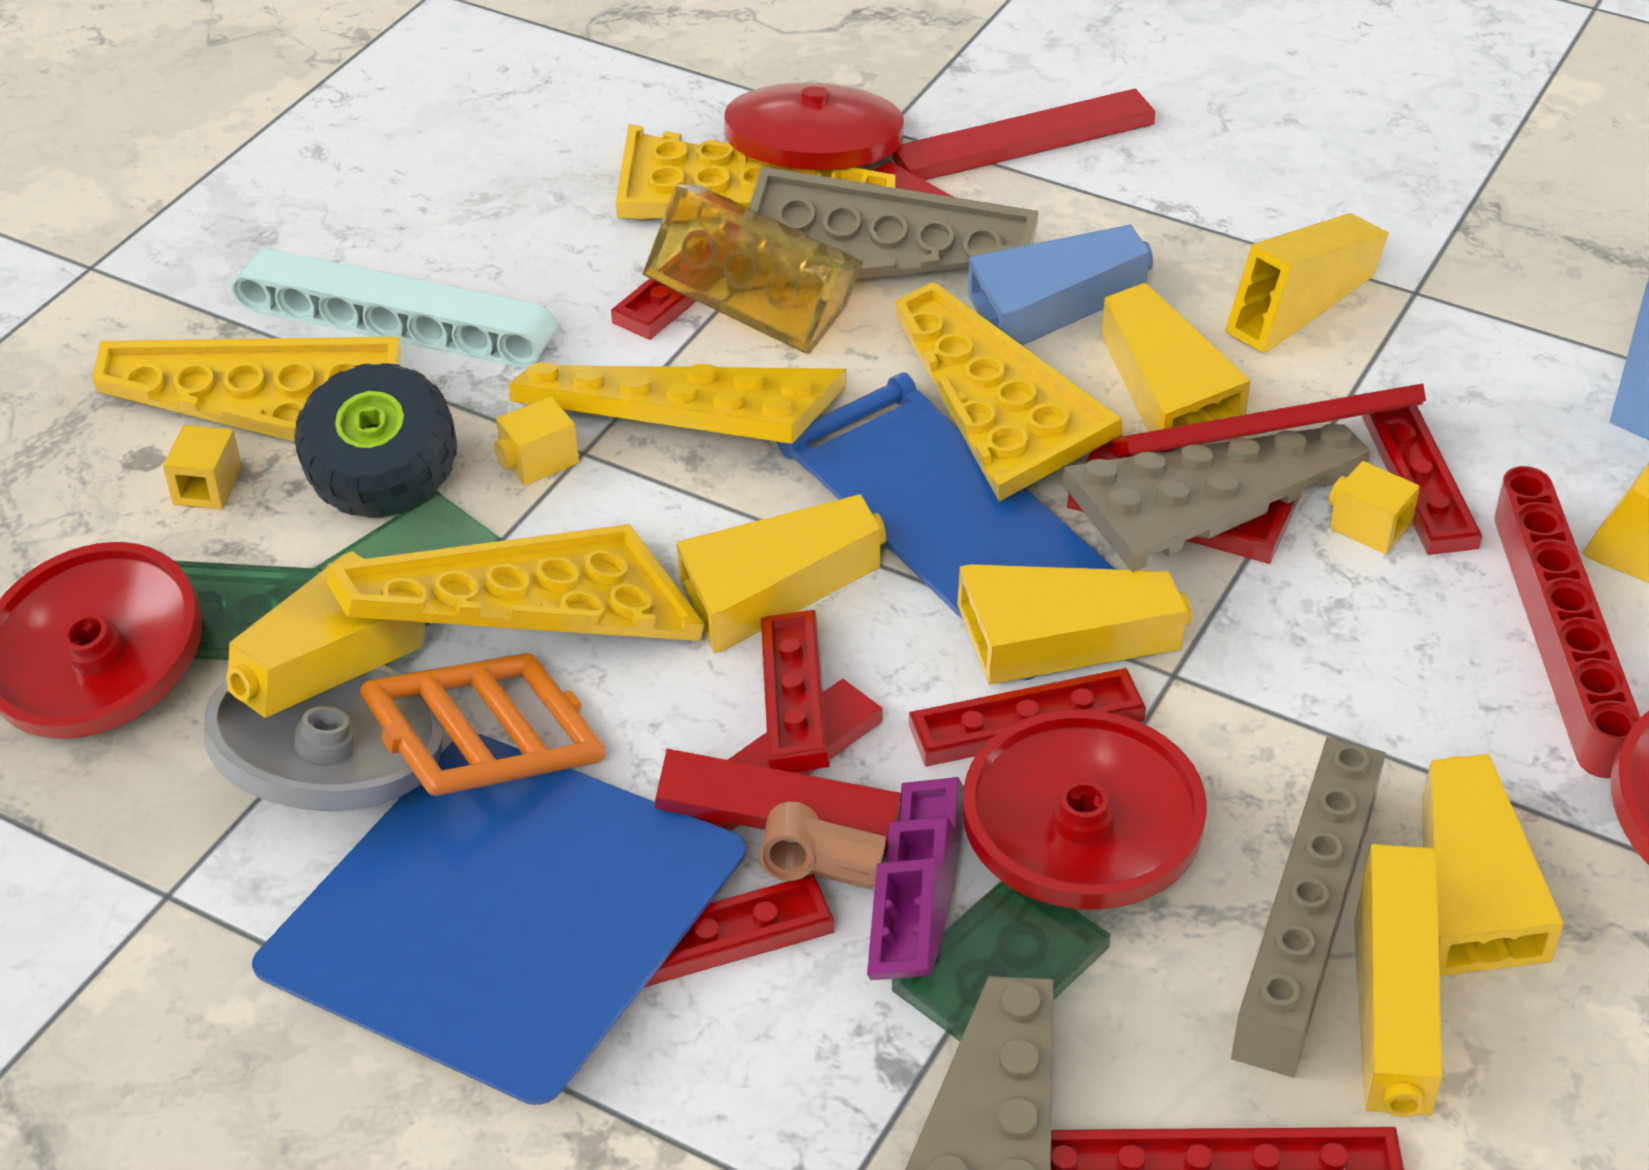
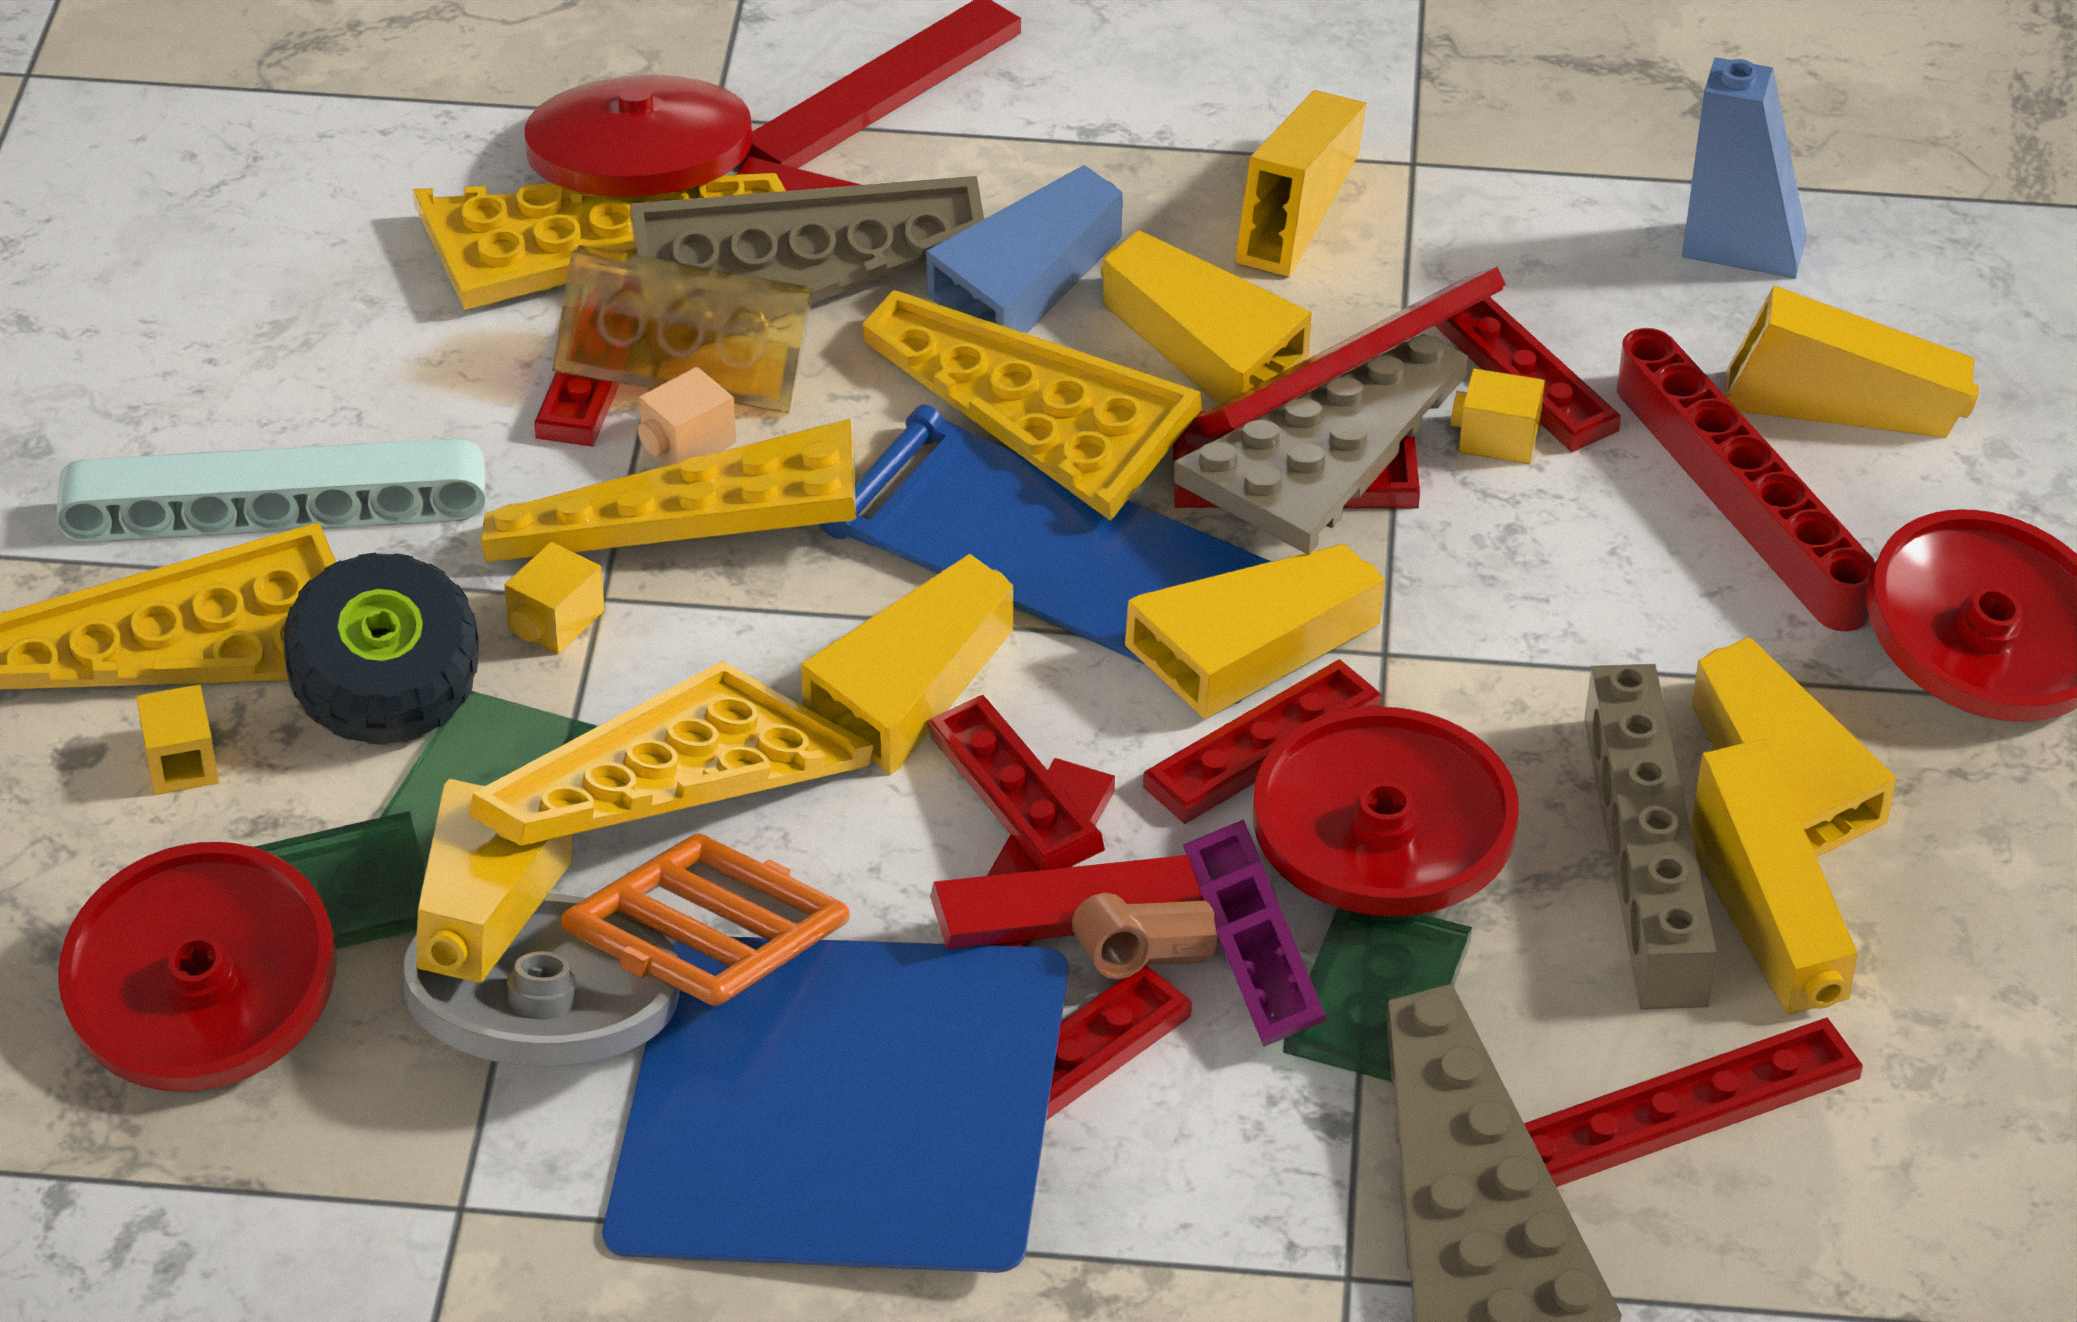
camera: 25 degrees left, 0 degrees up
none -> light nougat brick [638,367,736,465]

